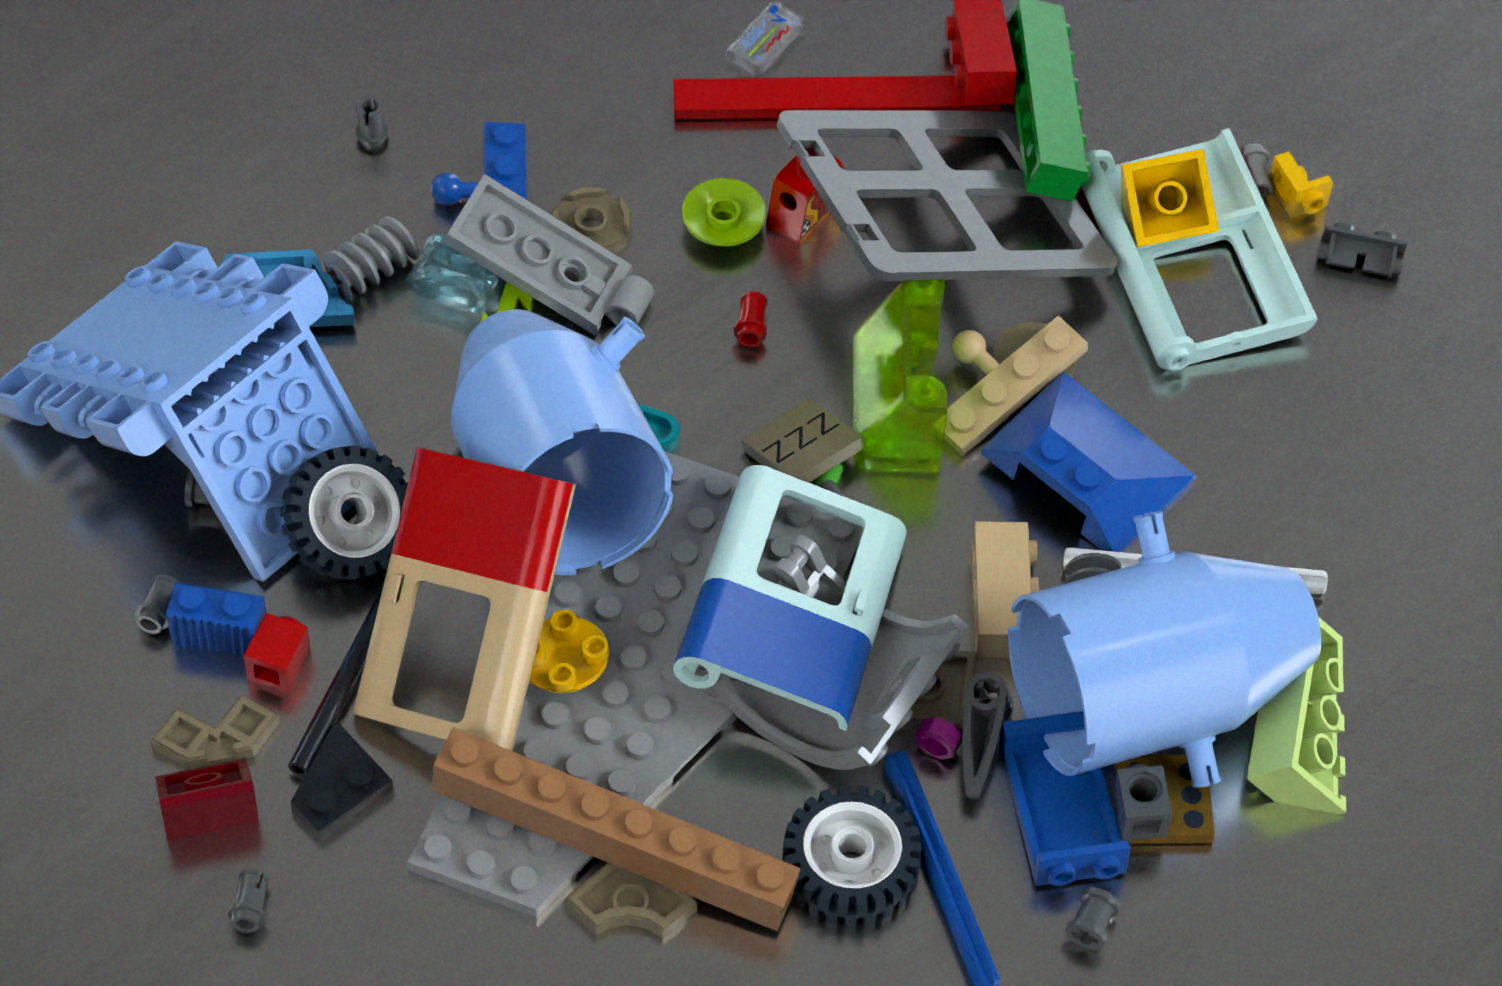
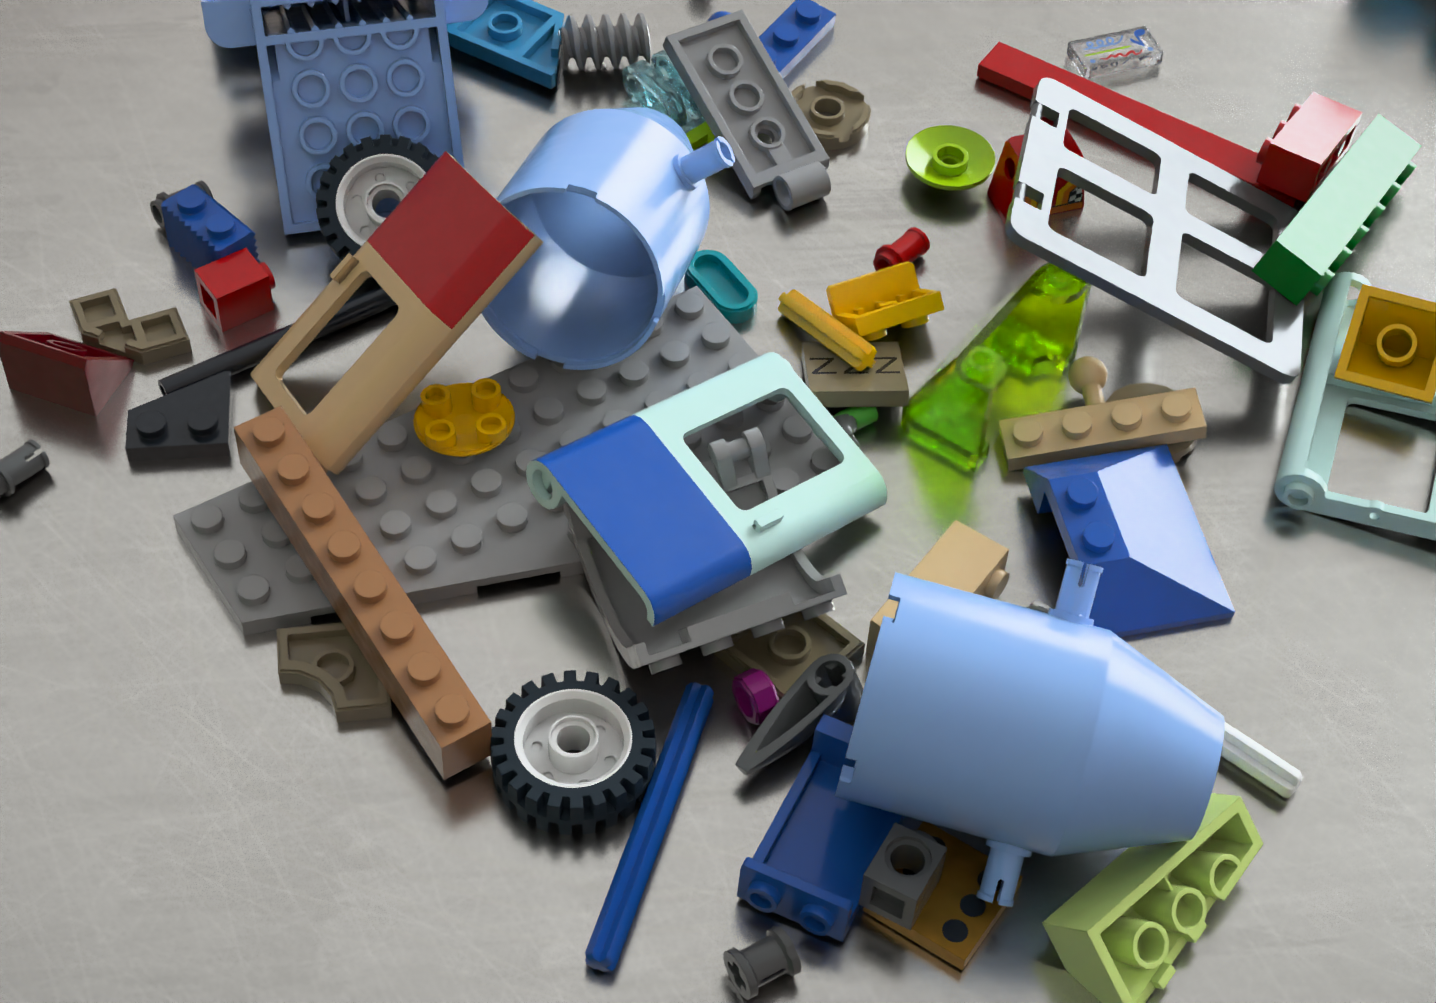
camera: 35 degrees right, 5 degrees down
none -> yellow axle [778,289,877,371]
none -> yellow bracket [826,262,945,341]

